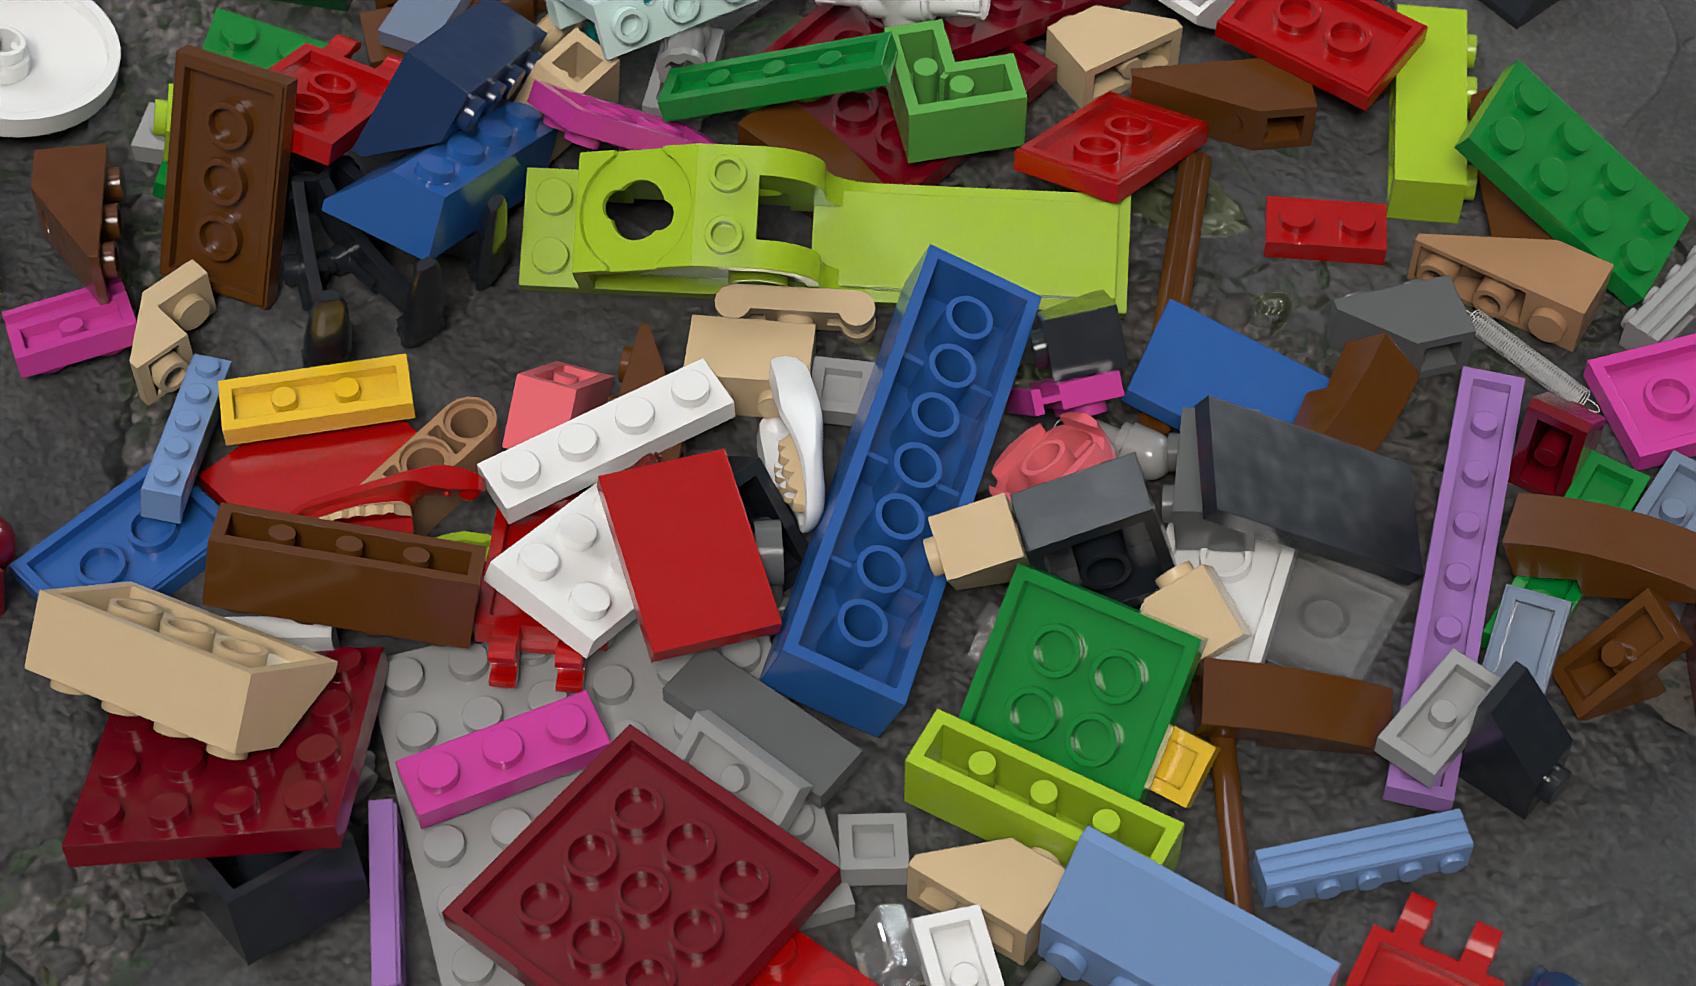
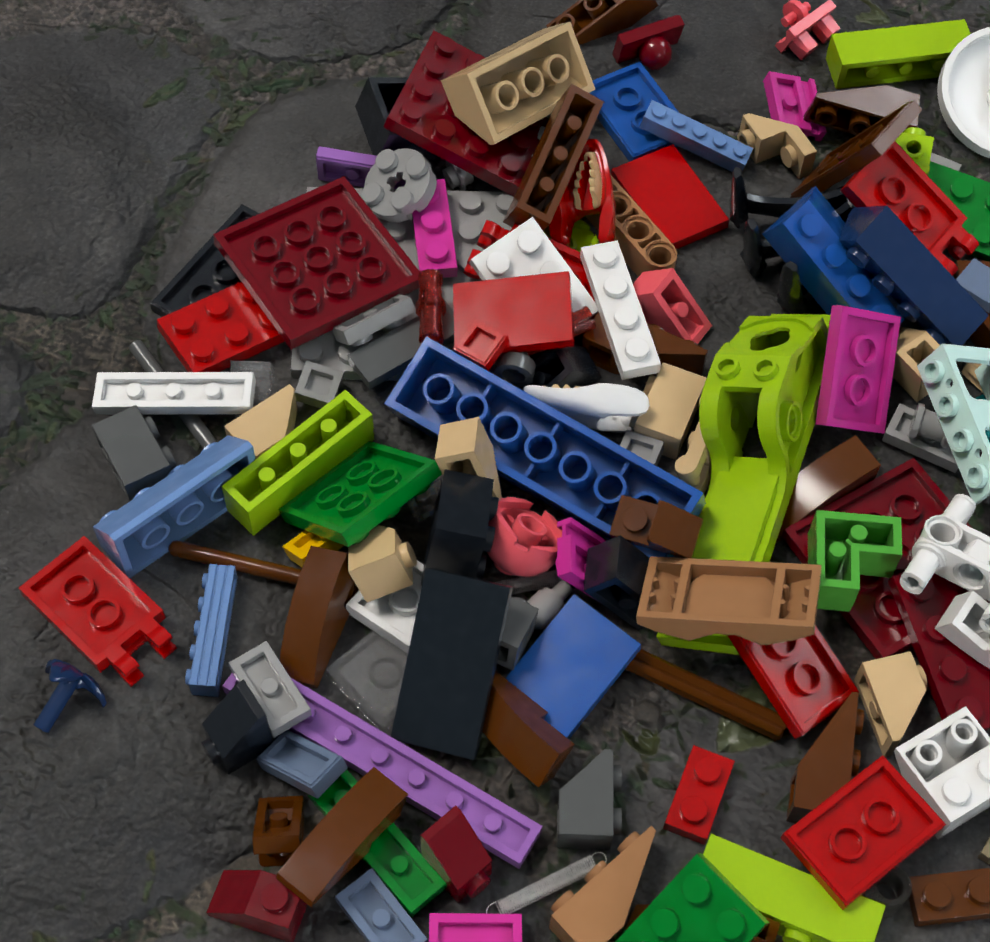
camera: 105 degrees right, 5 degrees up
yellow plate [218,354,416,446] -> none
green plate [657,31,898,122] -> none
none -> light grey plate [361,148,437,222]
none -> clear red pin [416,269,446,344]
none -> tile [453,318,510,371]
none -> reddish brown slope [609,495,704,558]
none -> medium nougat slope [636,556,822,645]

